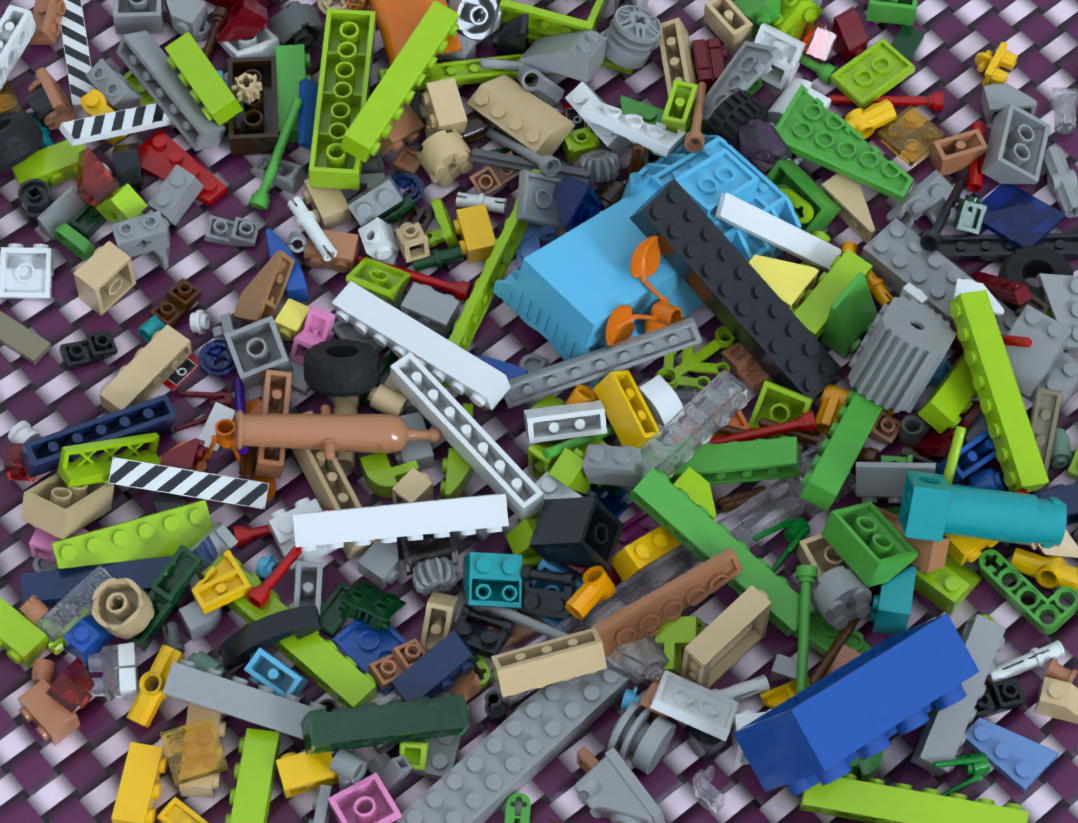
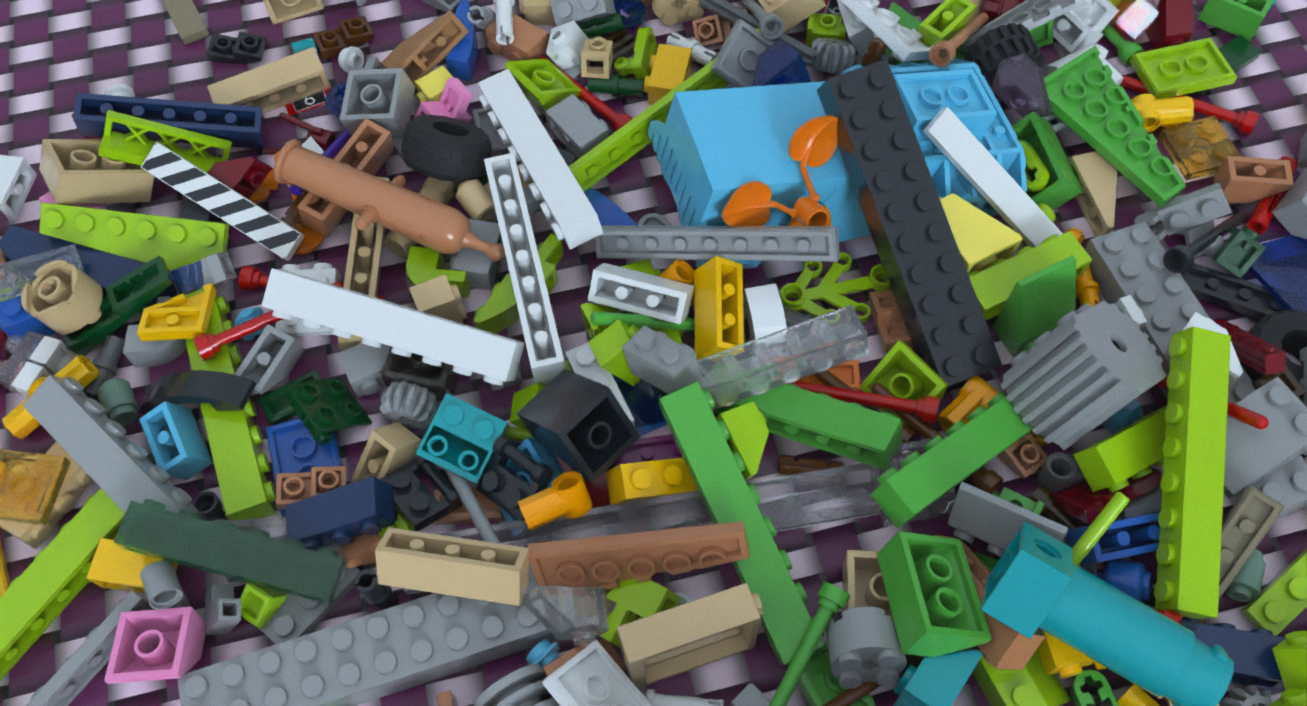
camera: 30 degrees right, 0 degrees up
green plant [753,517,811,573] -> none

